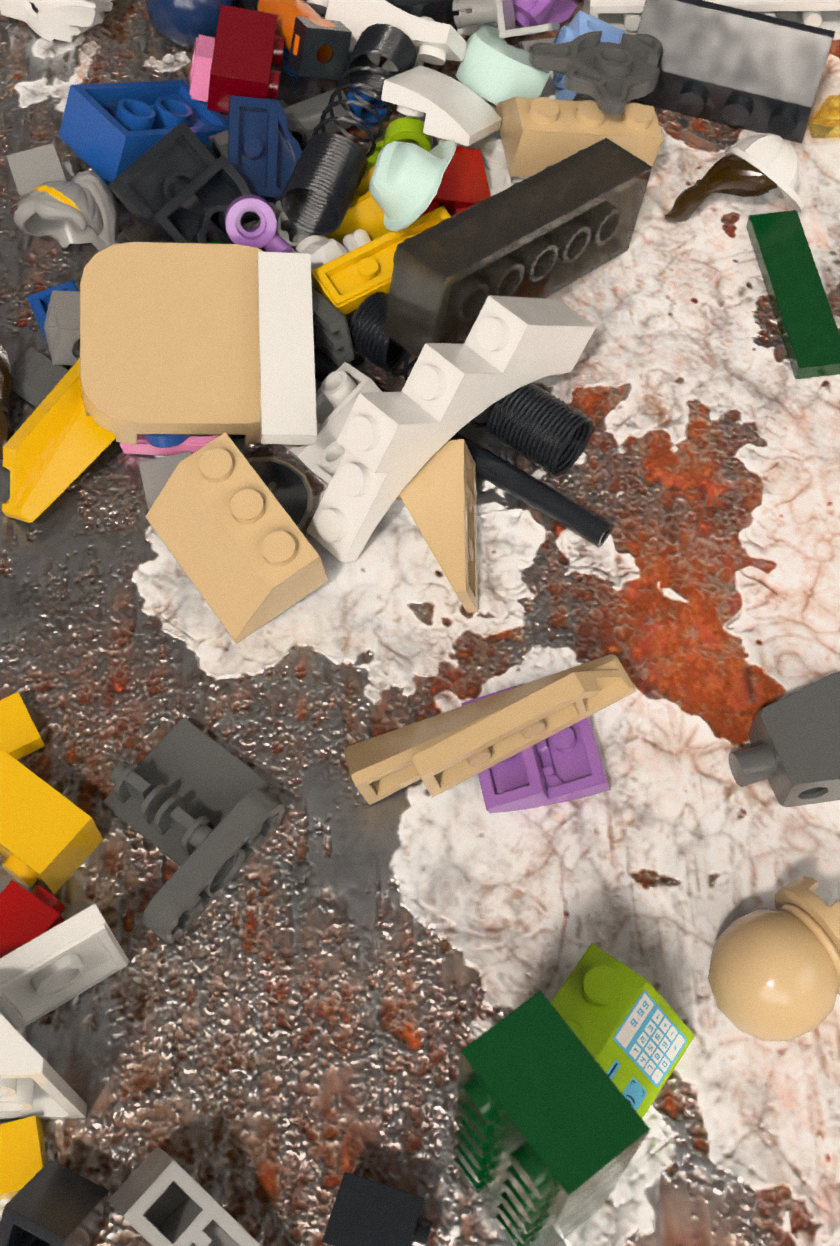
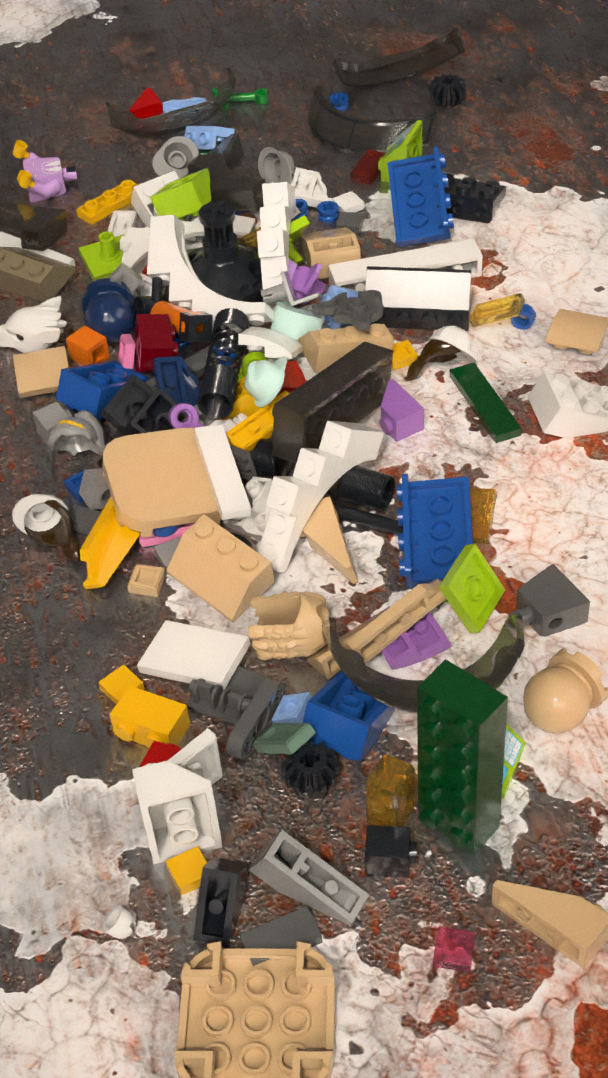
camera: 10 degrees left, 15 degrees down
none -> tan slope [13,346,69,398]
none -> orange brick [66,325,110,366]
none -> tan tile [127,564,166,597]
none -> white tile [137,620,251,690]
none -> tan piece [248,591,329,660]
none -> sand green tile [253,723,316,754]
none -> light blue slope [272,692,312,723]
none -> black gear [281,739,340,799]
none -> blue slope [303,665,406,762]
none -> clear smoke windscreen [322,614,525,713]
none -> clear yellow brick [365,754,415,827]
none -> medium lavender slope [379,379,424,442]
none -> yellow tile [390,340,418,370]
none -> blue bracket [397,474,473,588]
none -> lime tile [439,544,505,633]
none -> clear yellow plate [470,488,497,544]

